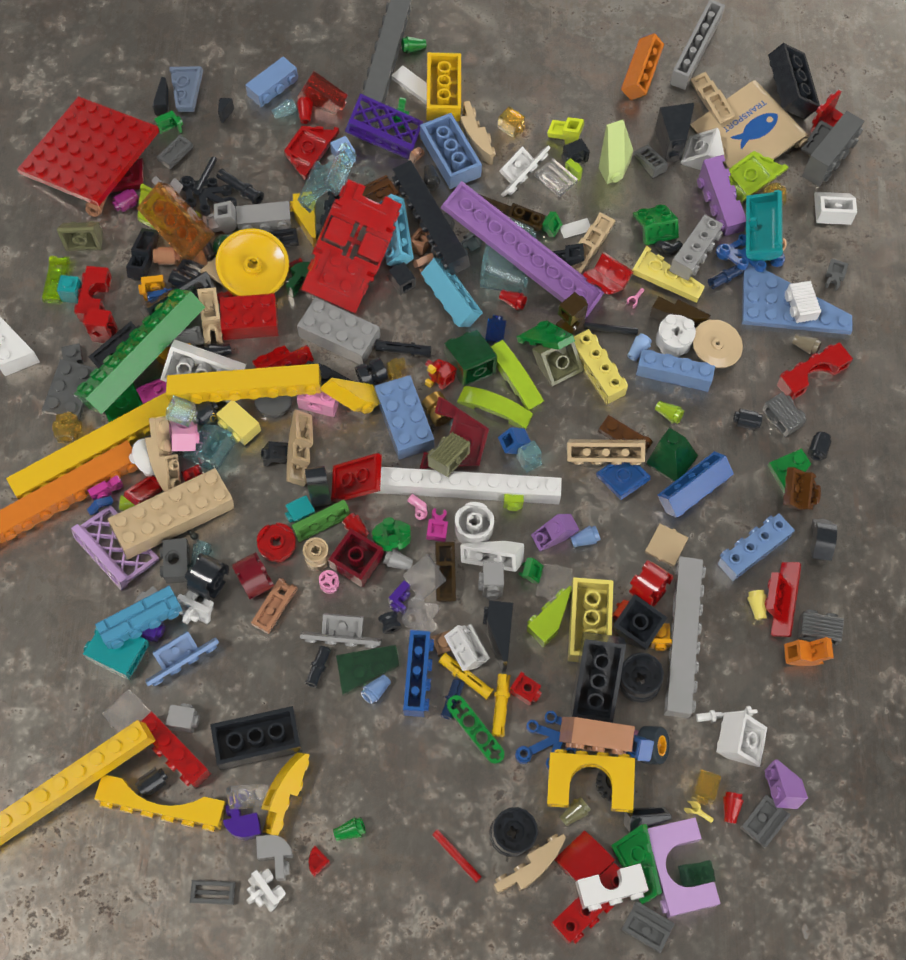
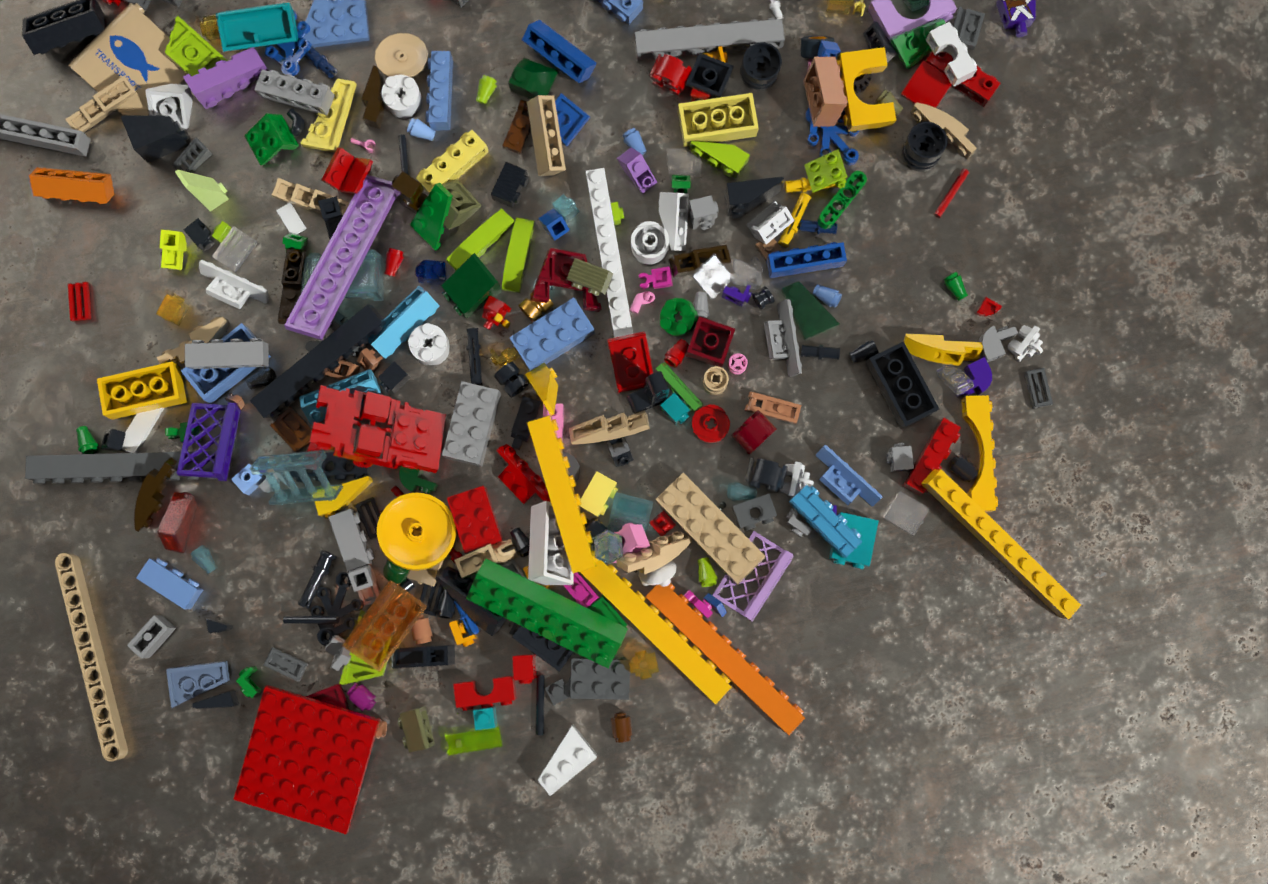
camera: 100 degrees left, 15 degrees up
red tile [123,475,163,505] -> none
red wing [284,126,340,180] -> none
red cone [296,97,313,124] -> none
red brick [509,671,543,706] -> none
black brick [571,632,626,723] -> none
tan piece [645,524,688,567] -> none
black brick [733,408,762,430] -> none
none -> tan beam [55,553,128,761]
none -> red tile [68,282,92,322]
none -> black slope [101,429,126,451]
none -> light grey brick [127,615,176,659]
none -> dark brown slope [134,457,178,532]
none -> light grey brick [185,338,269,369]
none -> white brick [408,323,450,365]
none -> black brick [491,162,529,208]
none -> black bar [536,675,544,735]
none -> reddish brown brick [611,712,632,743]
none -> lime hinge [804,149,848,193]
none -> black cone [849,340,879,363]

